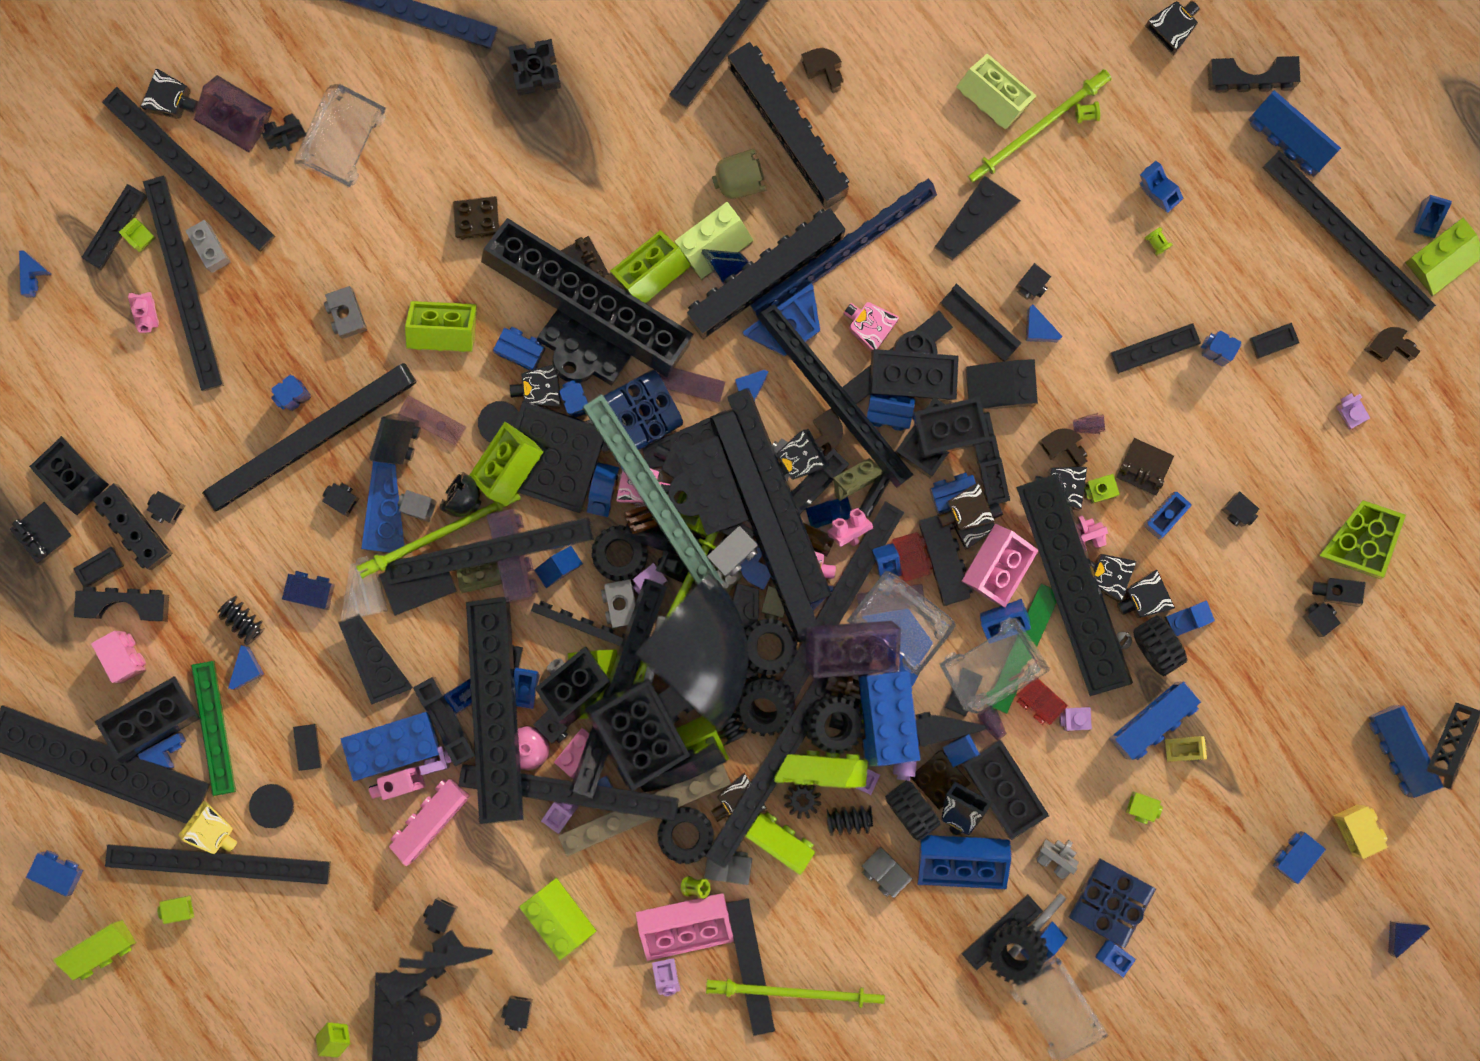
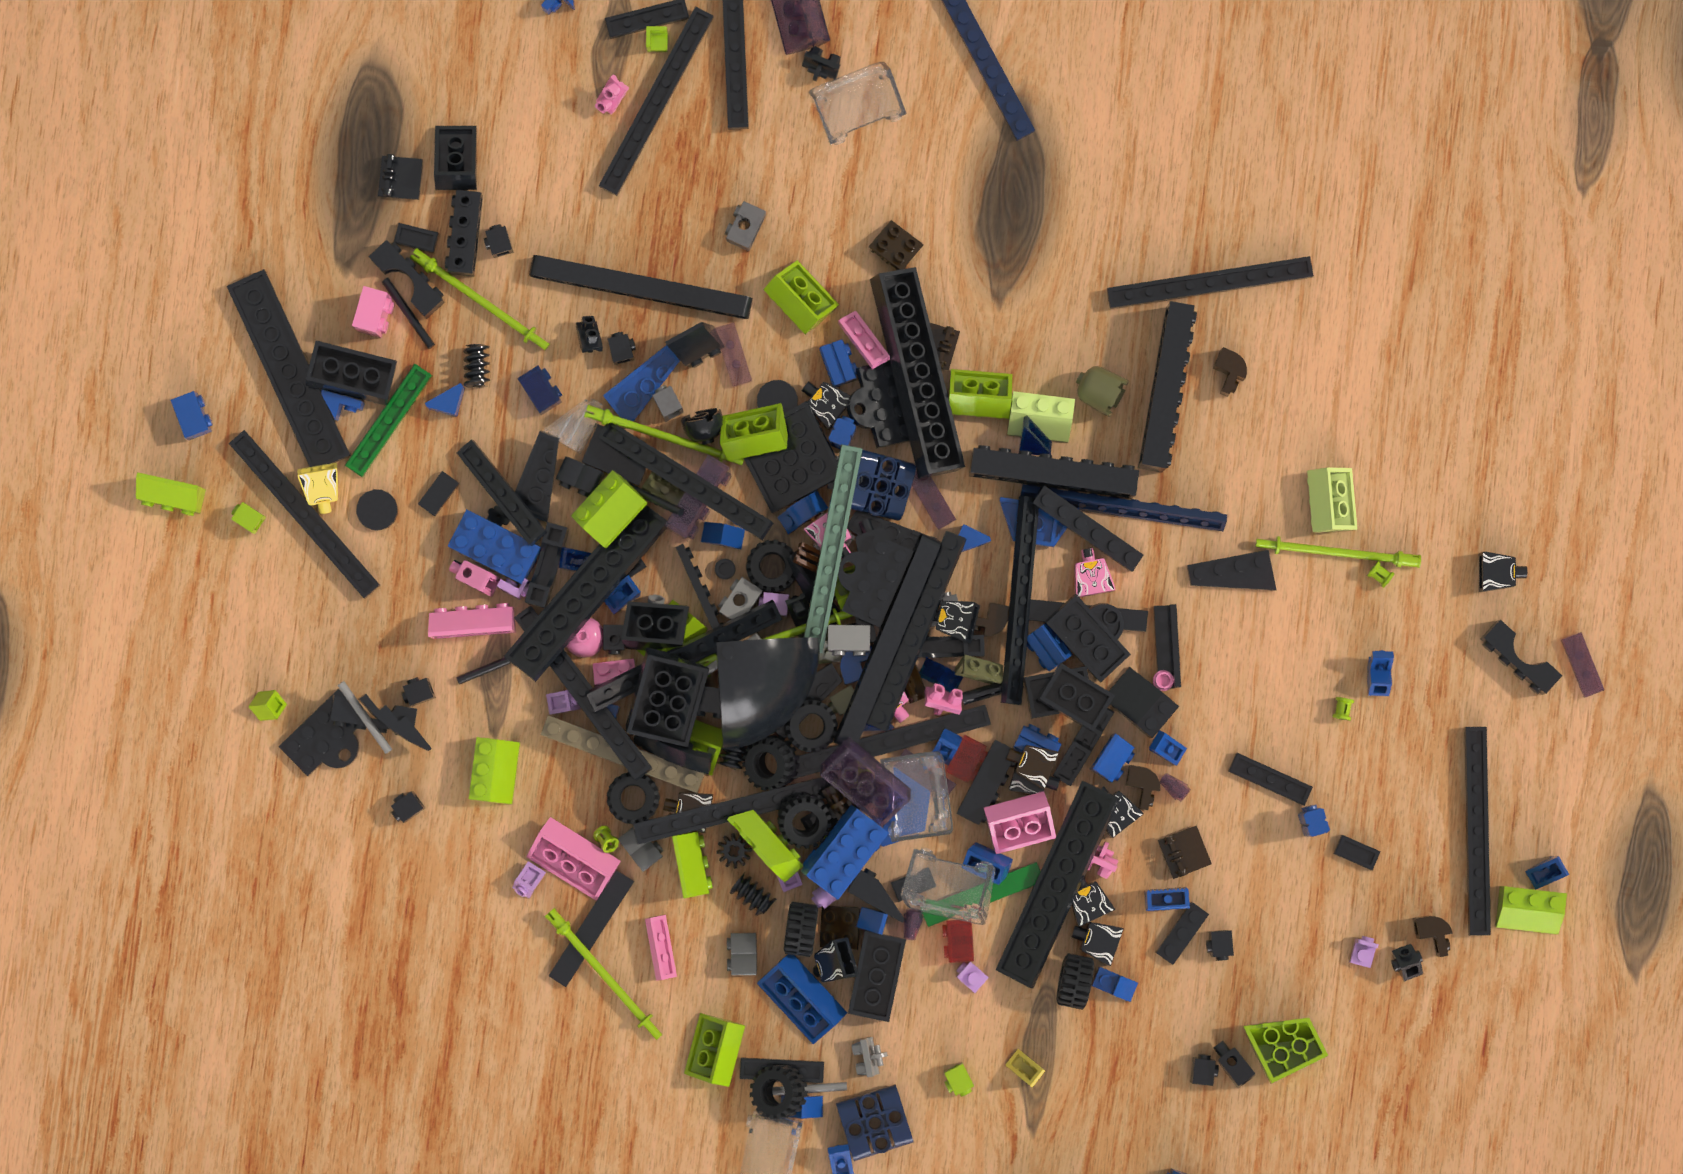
camera: 40 degrees right, 0 degrees up
light grey brick [185,220,231,273] -> none
blue brick [271,375,311,411] -> none
black brick [508,39,561,96] -> none
black brick [1016,263,1052,300] -> none
blue slope [1026,304,1063,343] -> none
lime brick [1084,474,1120,504] -> none
blue brick [1109,681,1201,760] -> none
light grey hinge [1116,632,1132,649] -> none
blue slope [1248,90,1341,177] -> none
none -> light grey bar [337,681,392,754]
none -> black bar [382,278,435,349]
none -> lime bar [410,248,550,350]
none -> black bar [456,657,510,685]
none -> black plate [457,439,547,546]
none -> black plant [487,505,510,527]
none -> black brick [556,456,604,497]
none -> lime slope [571,470,648,548]
none -> black hips [576,316,603,353]
none -> black bar [630,483,684,516]
none -> bright pink plate [645,915,677,981]
none -> lime slope [684,1013,745,1087]
none -> black tile [715,559,736,580]
none -> bright pink plate [838,311,890,369]
none -> black plate [1031,485,1144,572]
none -> blue slope [1090,733,1135,783]
none -> blue slope [1149,730,1187,766]
none -> bright pink plate [1153,670,1174,691]
none -> black plate [1155,902,1209,965]
none -> black brick [1391,944,1423,982]
none -> tile [1561,632,1604,698]

